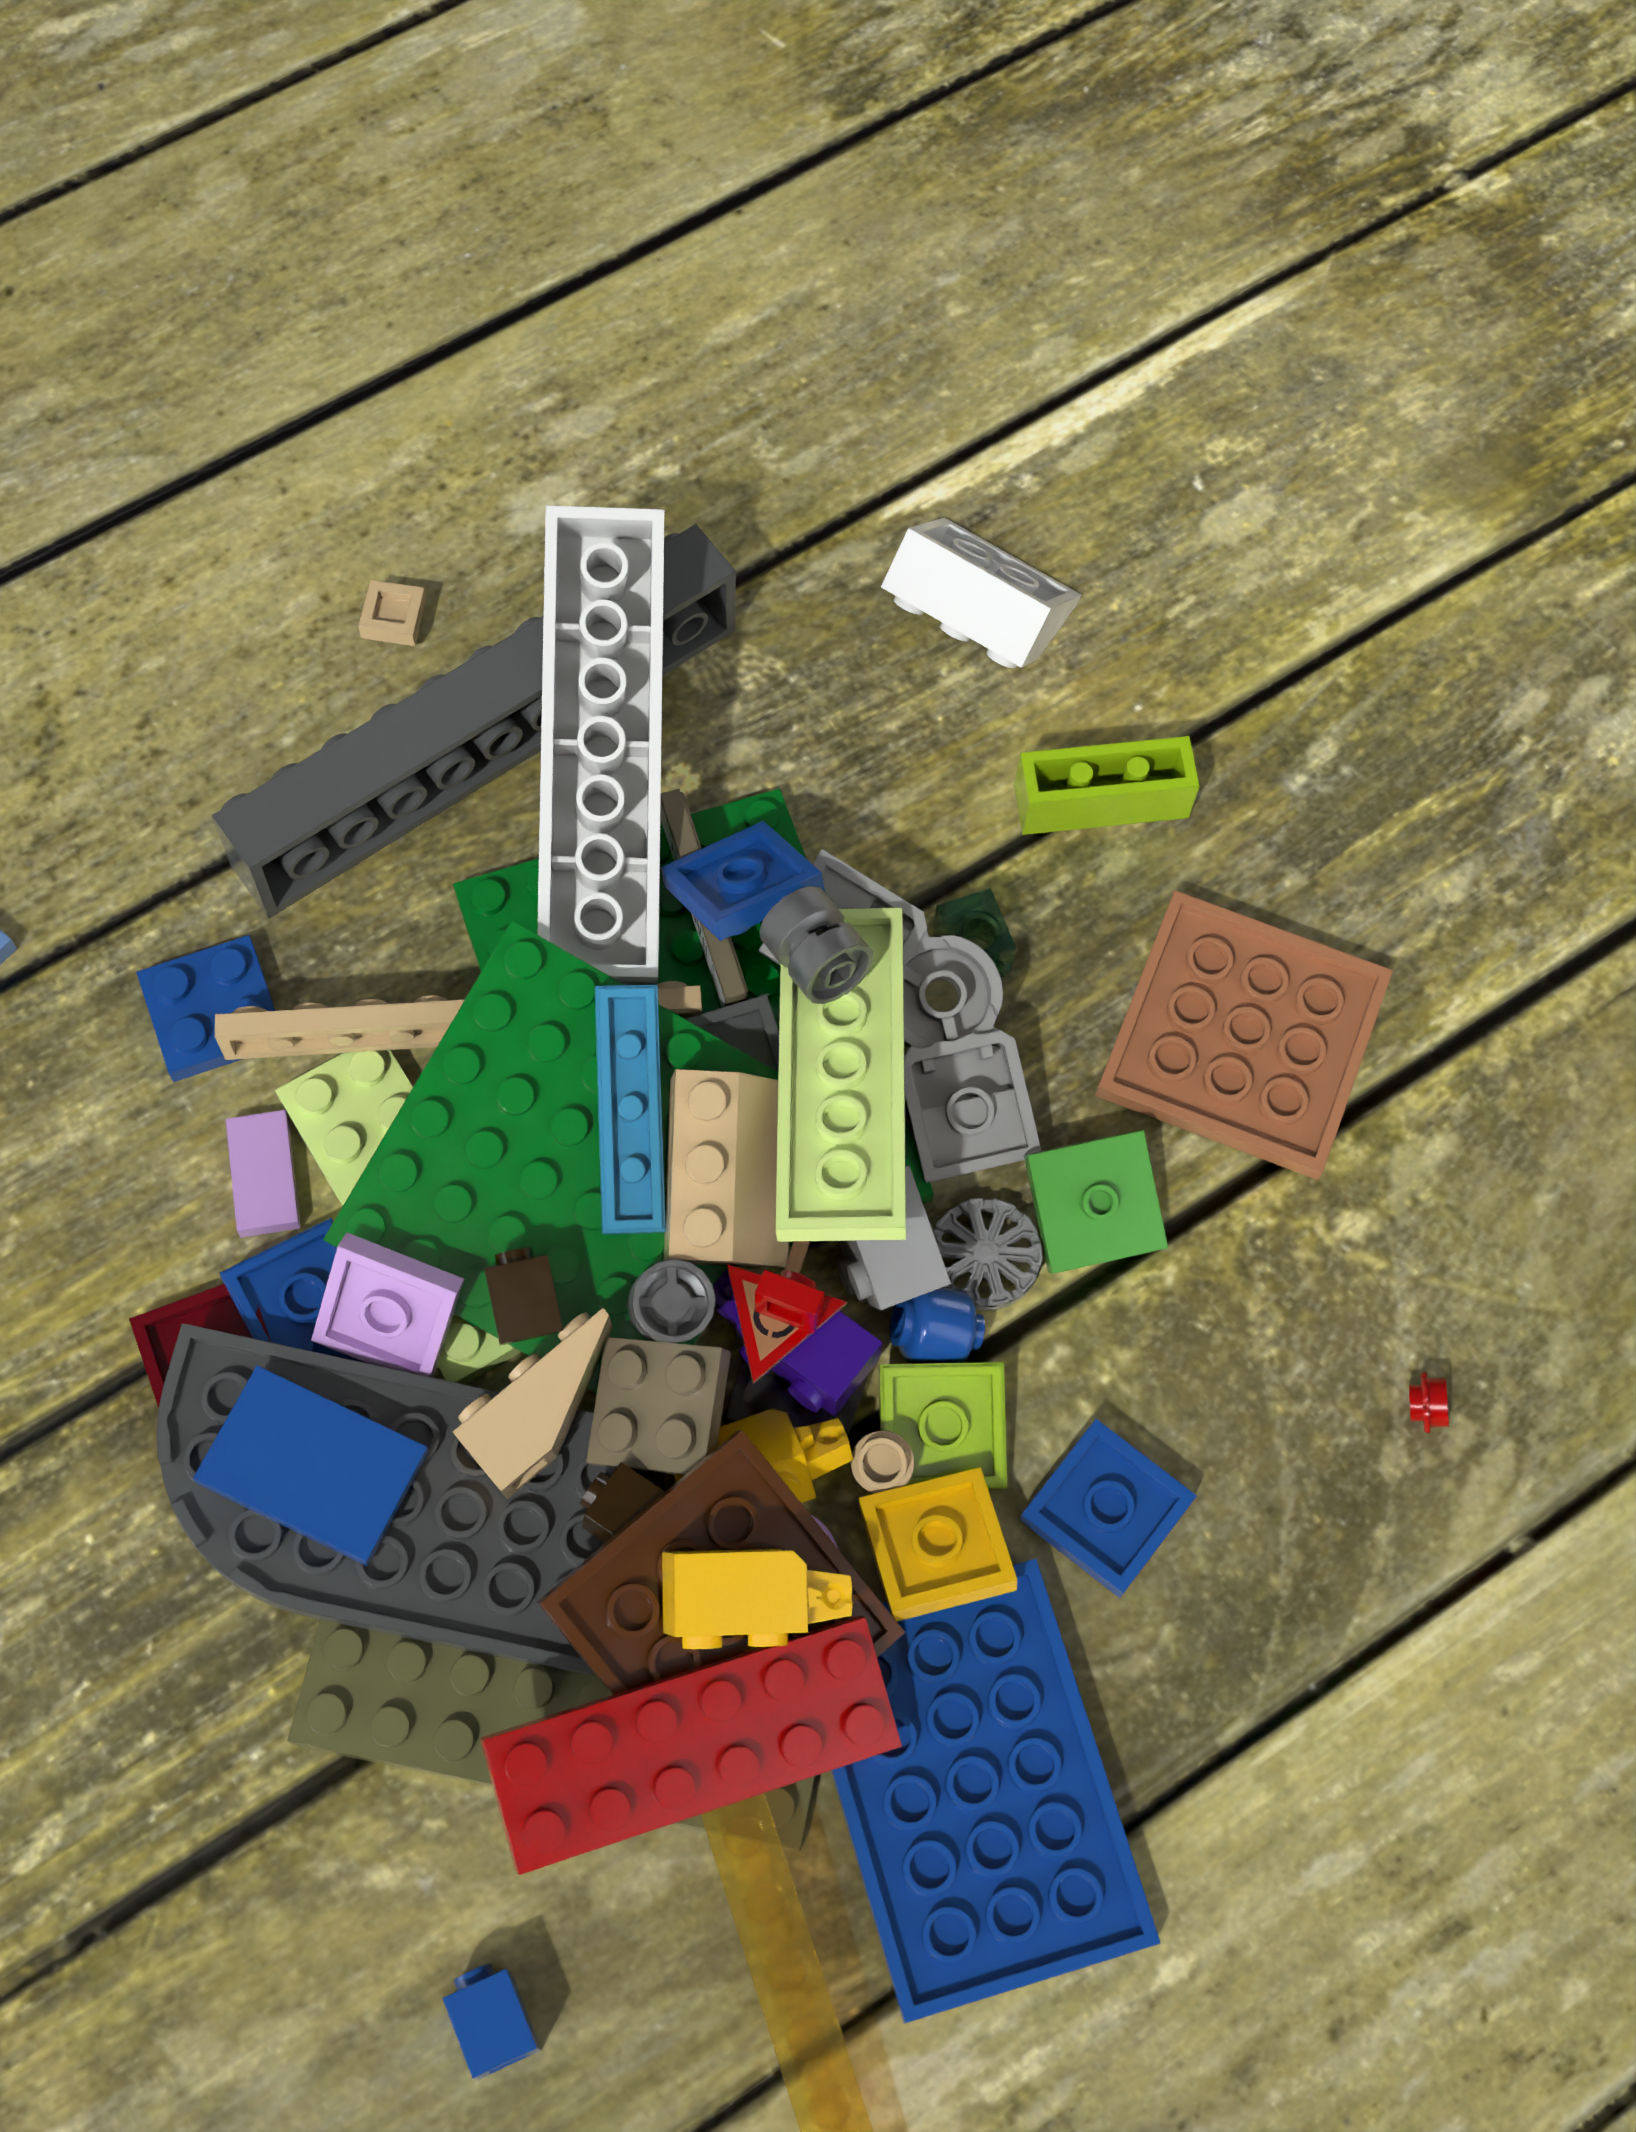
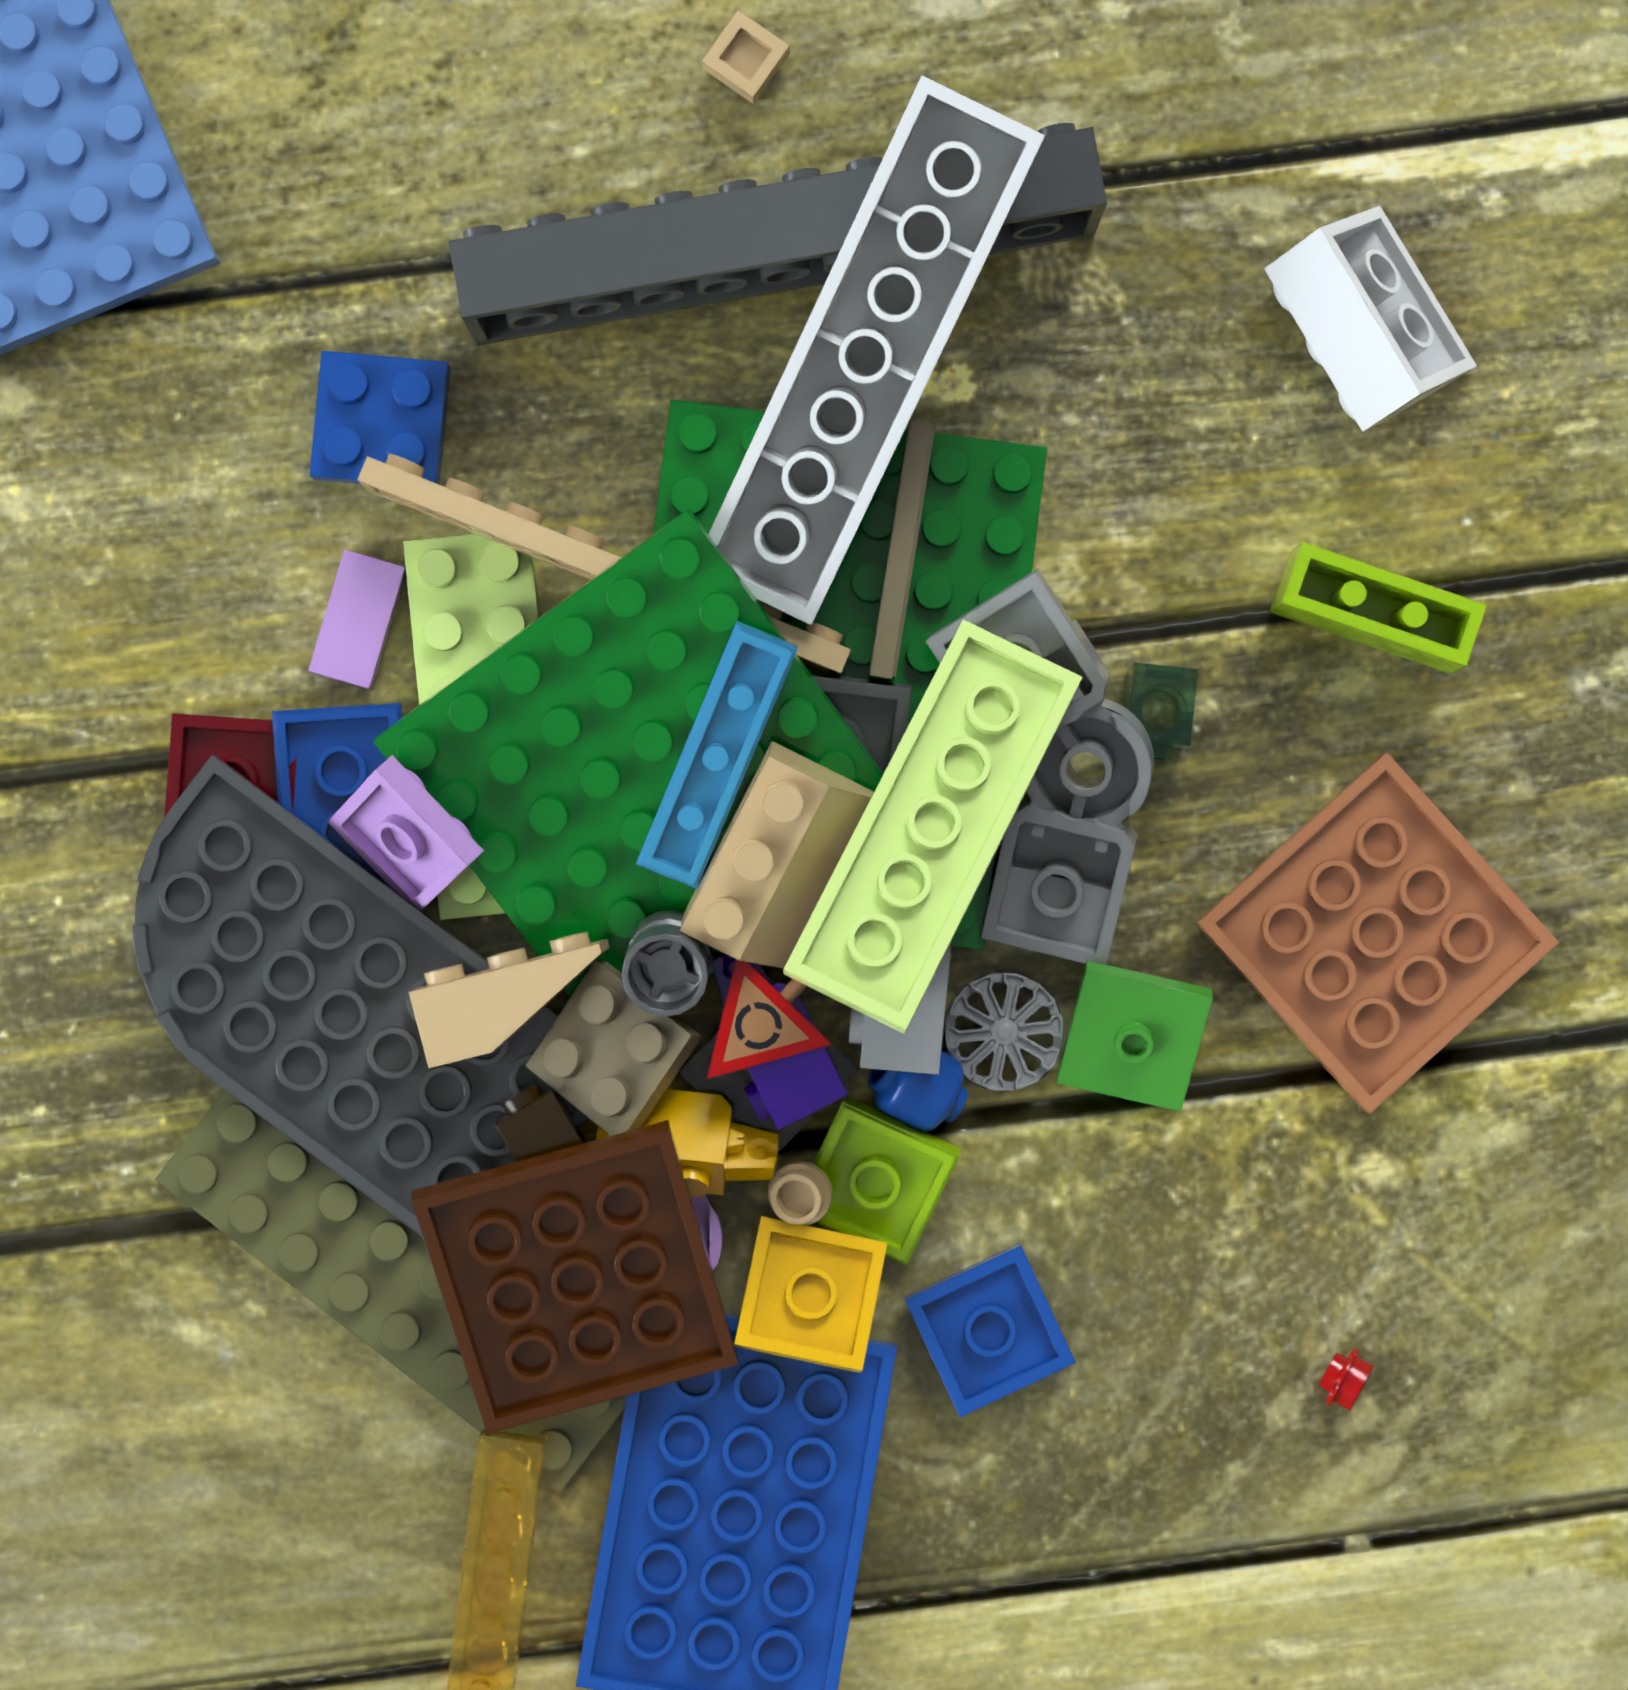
camera: 30 degrees right, 20 degrees up
blue tile [193,1365,428,1567] -> none
blue brick [442,1963,541,2080] -> none
red plate [480,1616,902,1875] -> none
dark brown brick [484,1247,563,1346] -> none
blue plate [660,821,825,941] -> none
yellow hinge [662,1549,853,1649] -> none
red plate [755,1269,825,1334] -> none
flat silver wheel [760,886,874,1004] -> none

